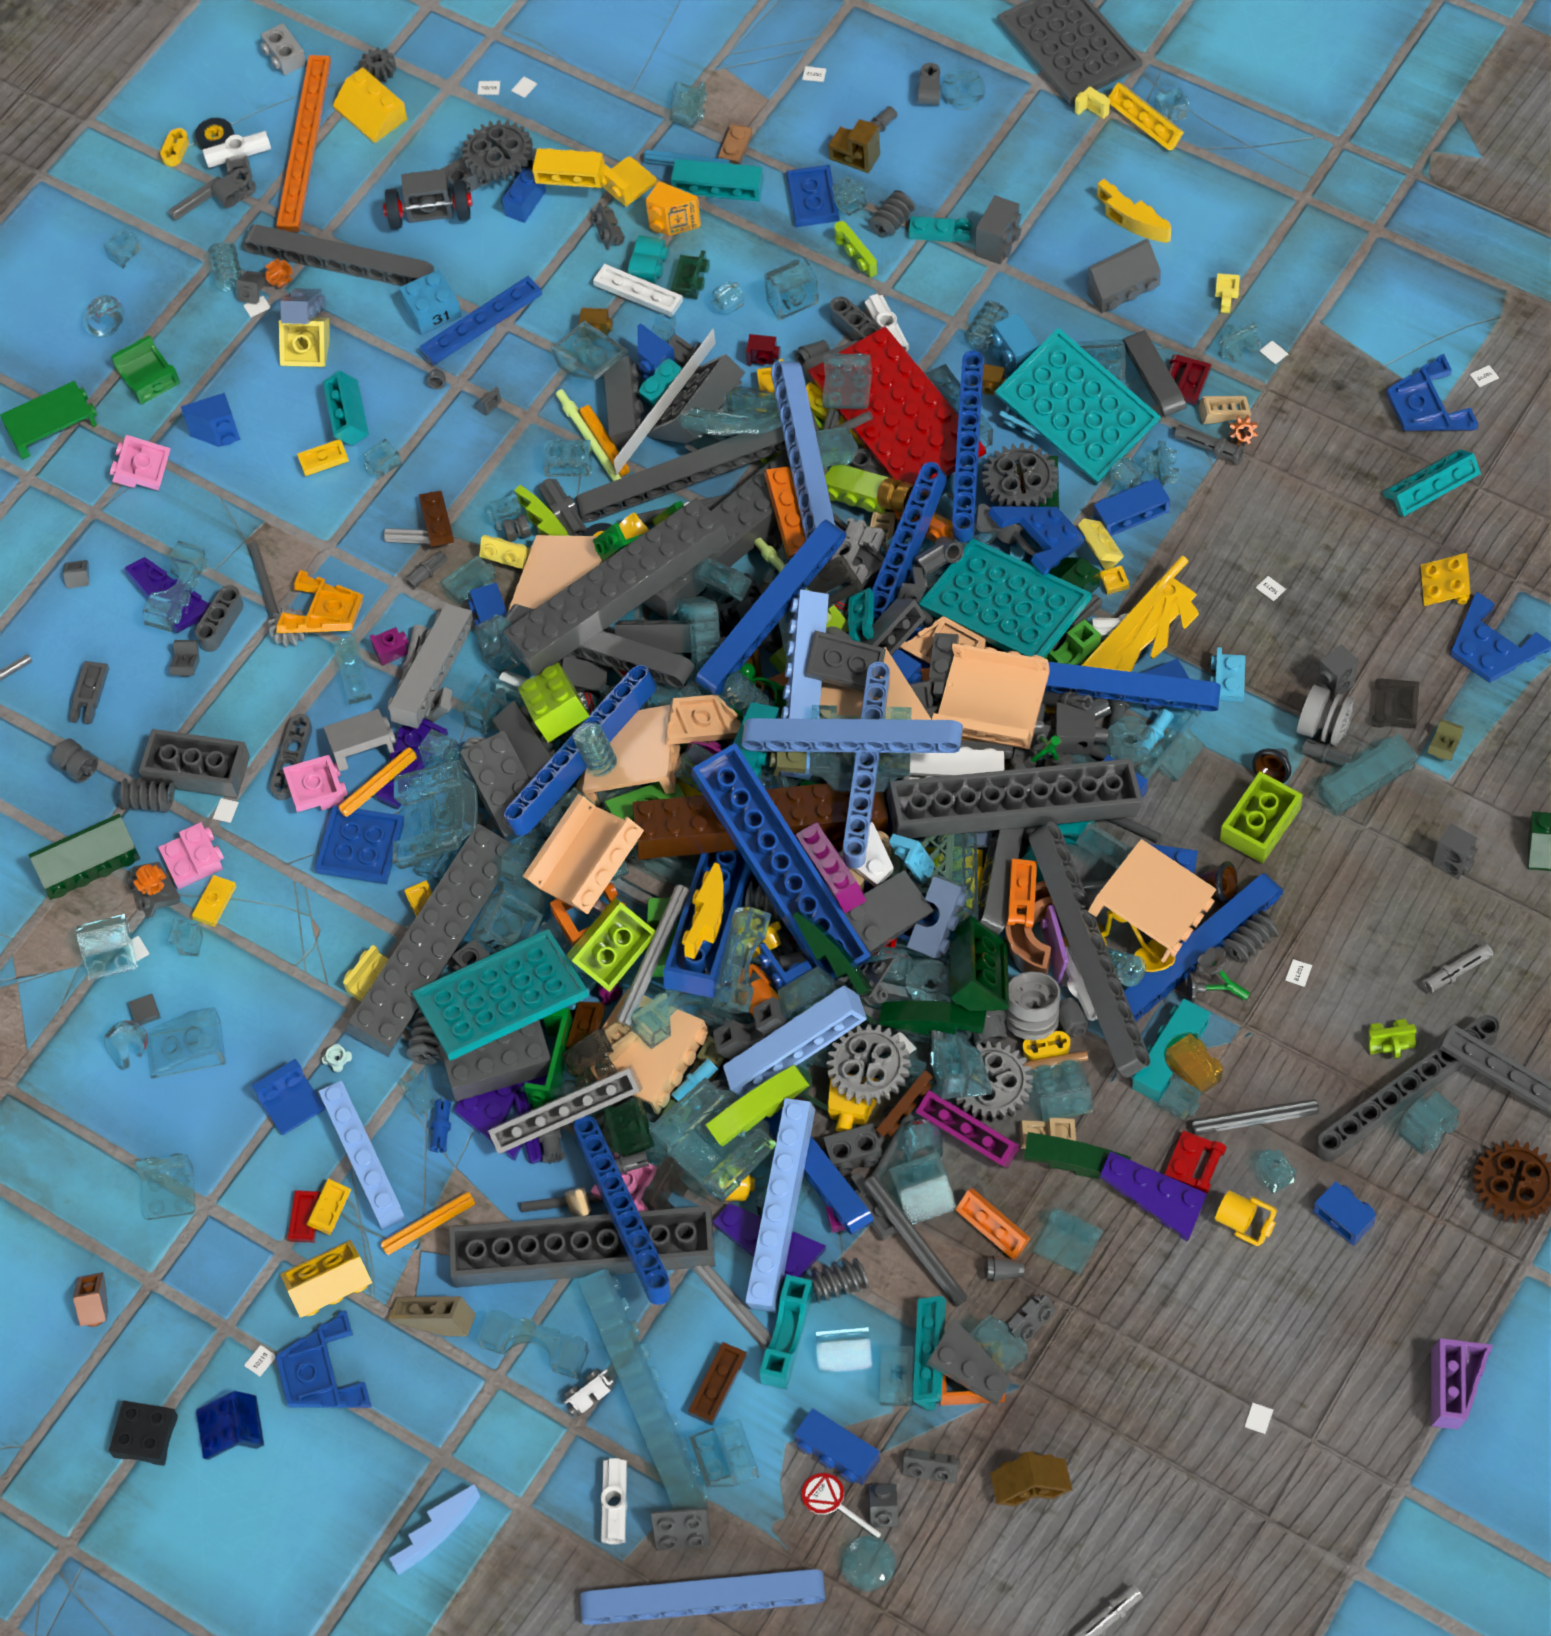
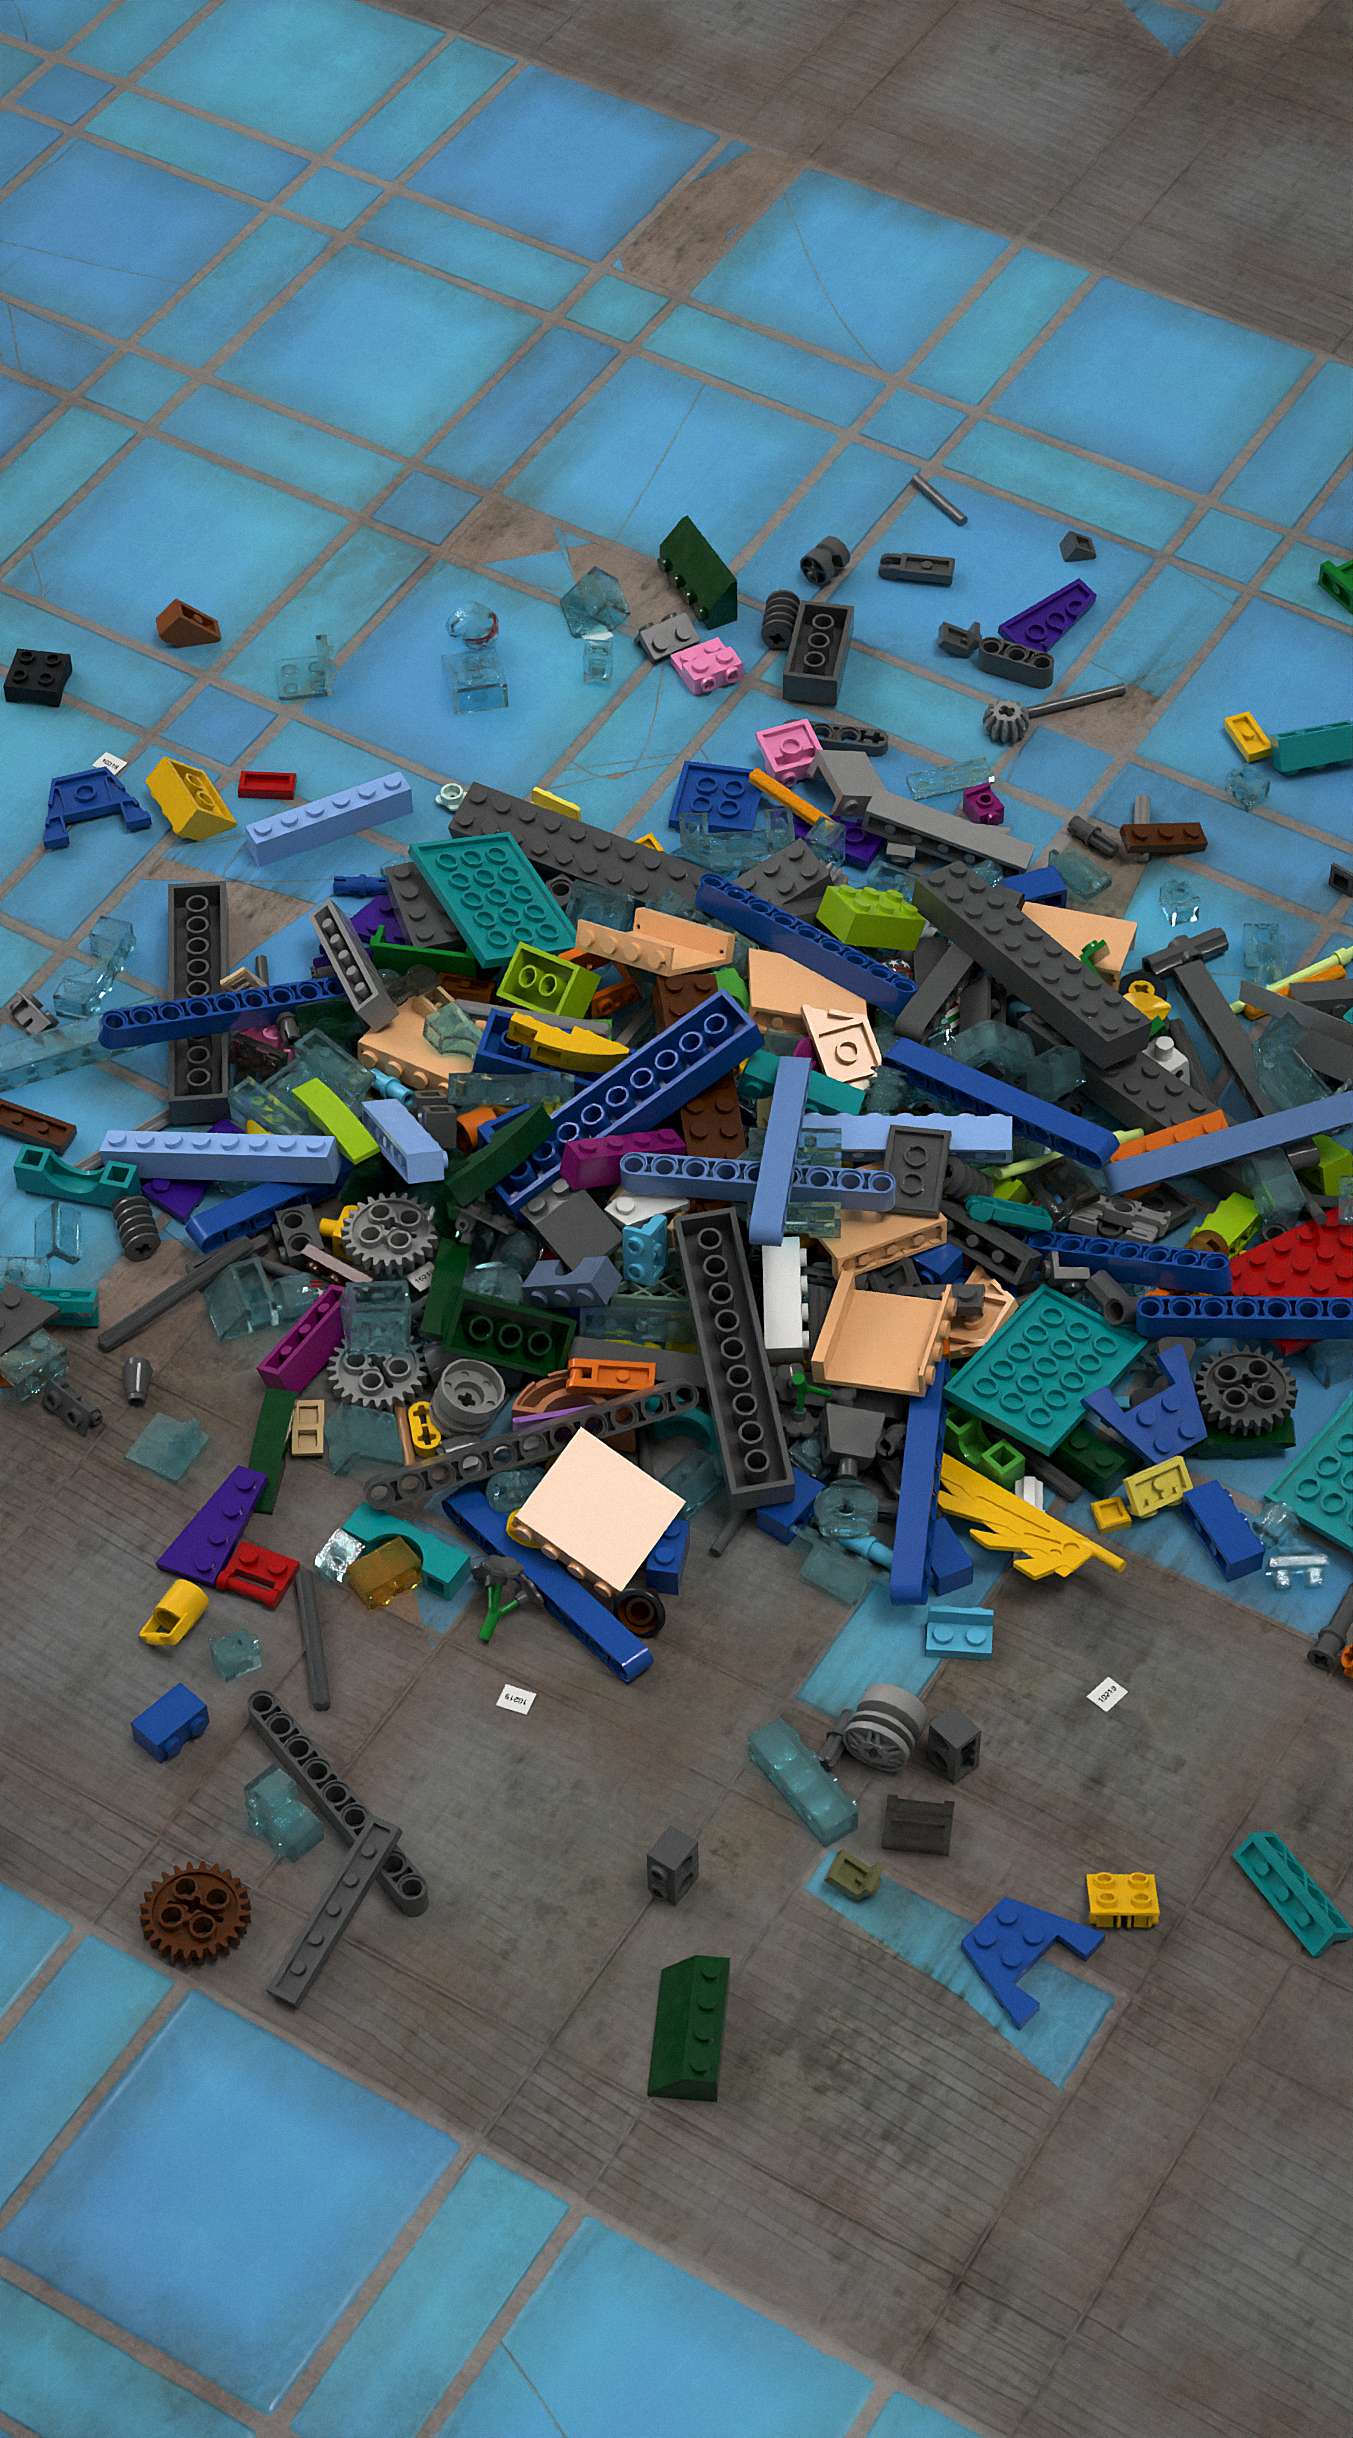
camera: 85 degrees right, 10 degrees down
green panel [0,380,97,460] -> none
bright pink plate [110,435,171,491] -> none
dark grey tile [128,994,161,1027] -> none
orange gear [133,864,166,895] -> none
clear light blue arch [143,541,208,632] -> none
blue slope [181,393,240,447] -> none
yellow plate [191,875,237,927] -> none
clear blue bracket [196,1391,264,1460] -> none
white sticker [213,798,239,823] -> none
blue bracket [252,1058,325,1135] -> none
light orange wing [277,570,363,633] -> none
yellow plate [307,1178,351,1236] -> none
light orange axle [381,1192,475,1255] -> none
dark tan slope [388,1296,476,1336] -> none
light yellow bracket [479,535,530,569] -> none
dark grey wheel [502,514,531,542] -> none
lime slope [514,485,569,536] -> none
clear light blue piece [572,722,617,777] -> none
clear light blue brick [778,967,836,1021] -> none
orange plate [955,1188,1030,1259] -> none
lime brick [1220,772,1303,864] -> none
dark grey piece [1222,910,1279,962] -> none
hat [1252,748,1292,783] -> none
lime hips [1369,1019,1416,1059] -> none
light grey pin [1422,943,1493,994] -> none

